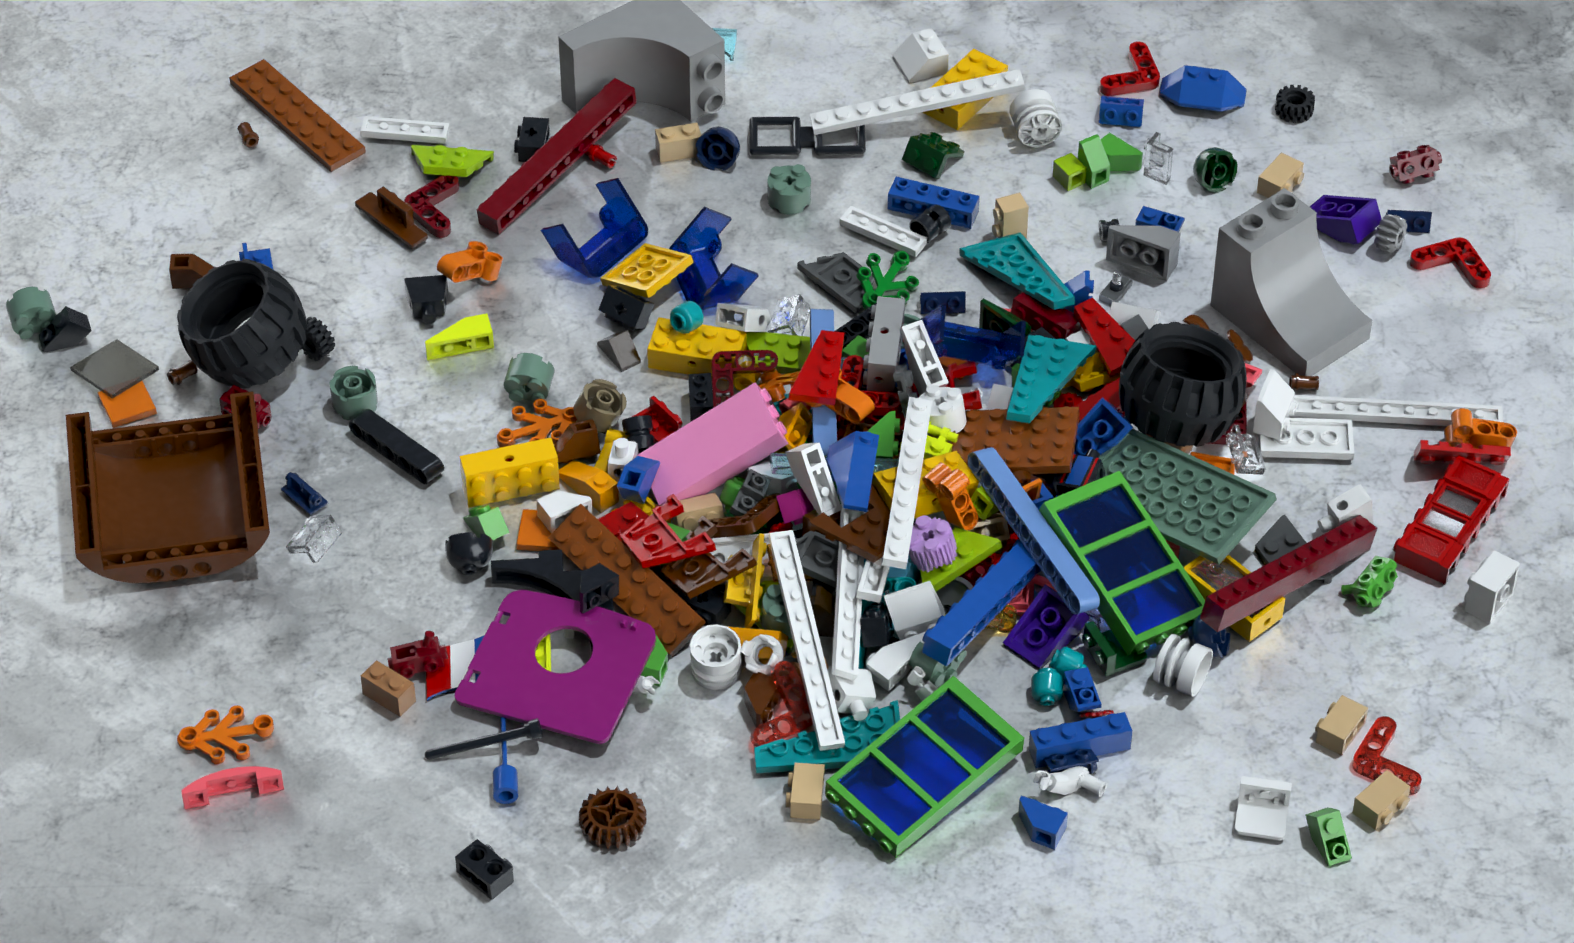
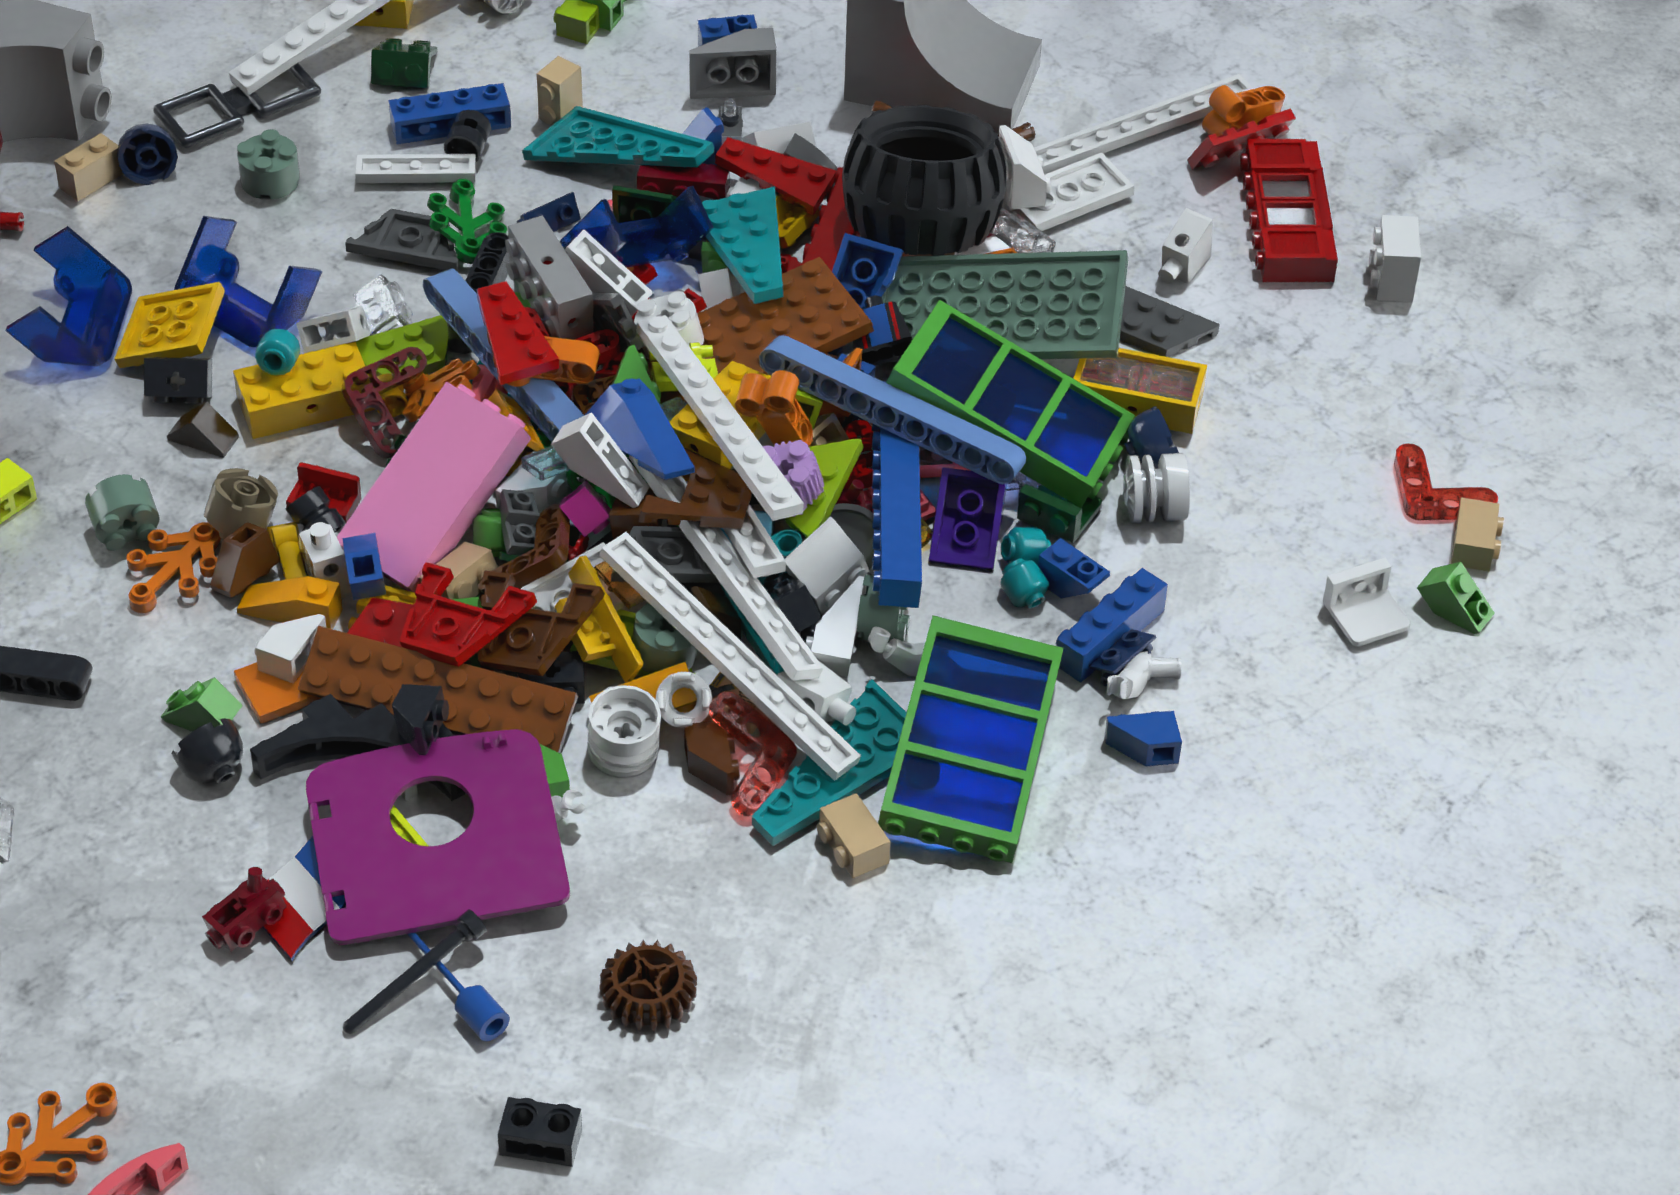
camera: 35 degrees left, 0 degrees up
medium nougat brick [360,660,416,717] -> none
yellow brick [459,437,560,508] -> none
black brick [688,373,713,422] -> none
red piece [1079,710,1114,718] -> none
black wheel [1099,219,1119,242] -> none
dark red brick [1200,515,1378,632] -> none
tan brick [1315,695,1368,755] -> none
bright green brick [1341,556,1398,608] -> none

